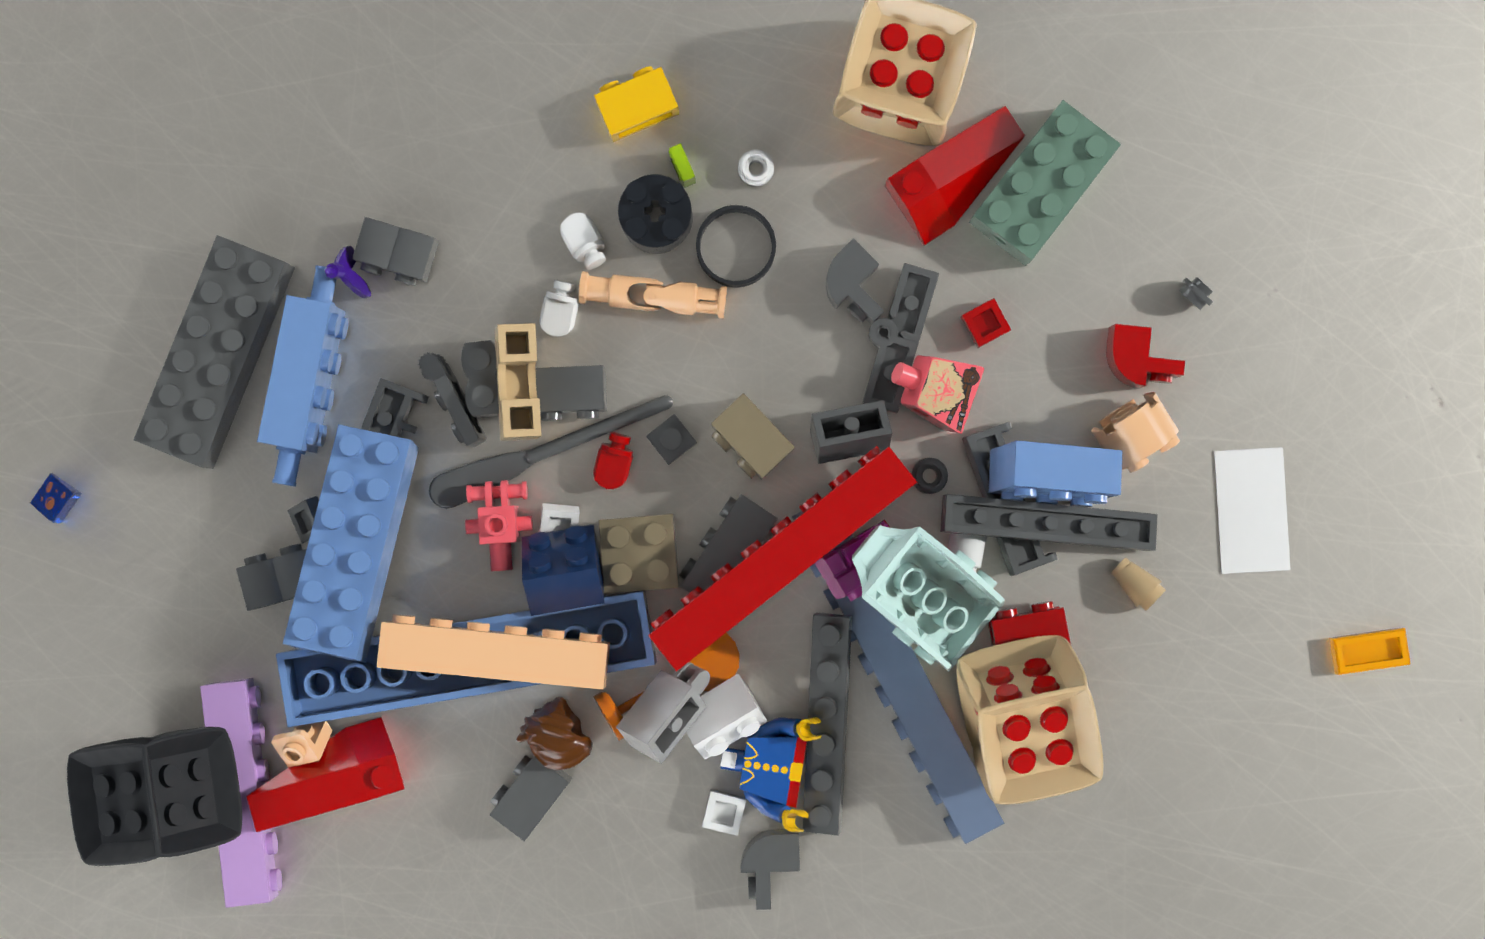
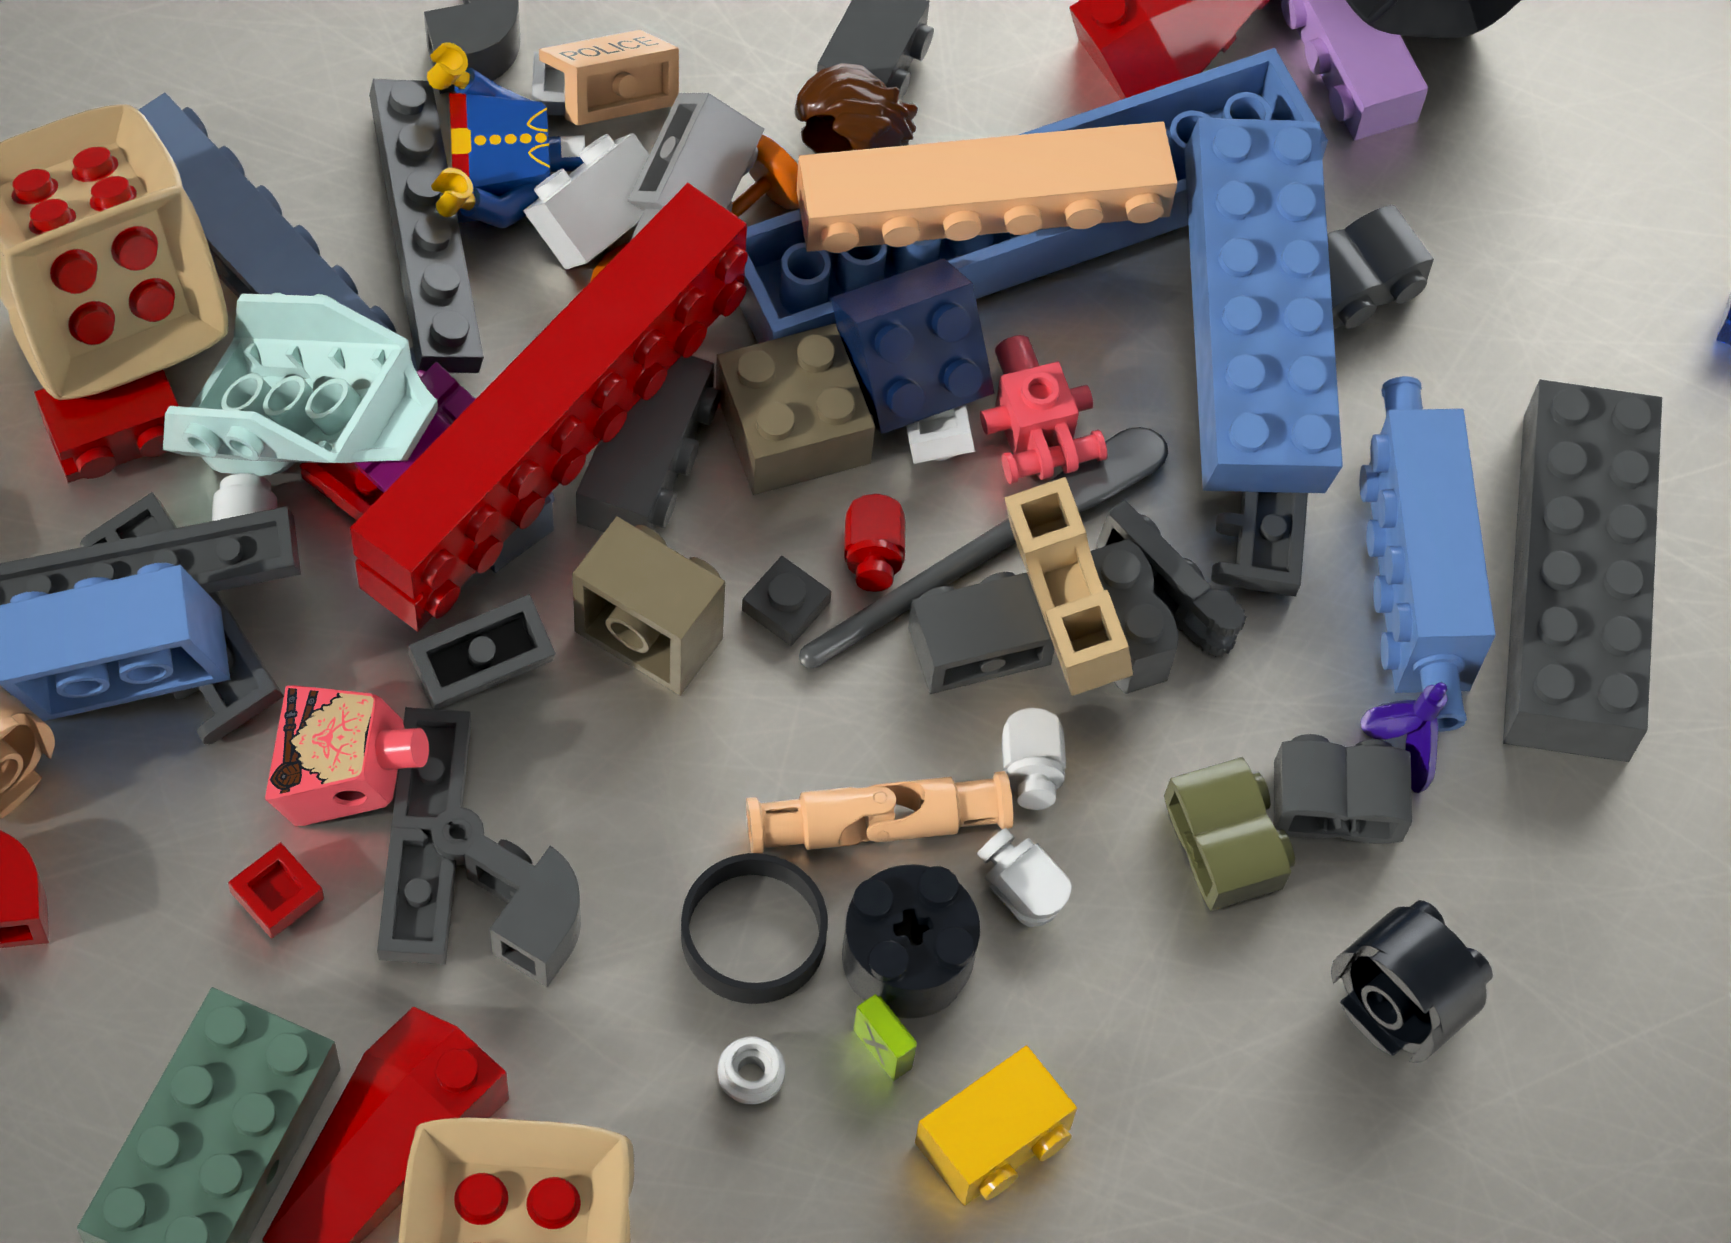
camera: 160 degrees right, 25 degrees down
light nougat bracket [271,721,333,768] -> none
dark grey plate [287,496,319,544] -> none
dark grey plate [911,458,948,494] -> none
none -> light nougat panel [539,30,679,126]
none -> olive brick [1164,757,1295,911]
none -> black brick [1331,900,1493,1063]

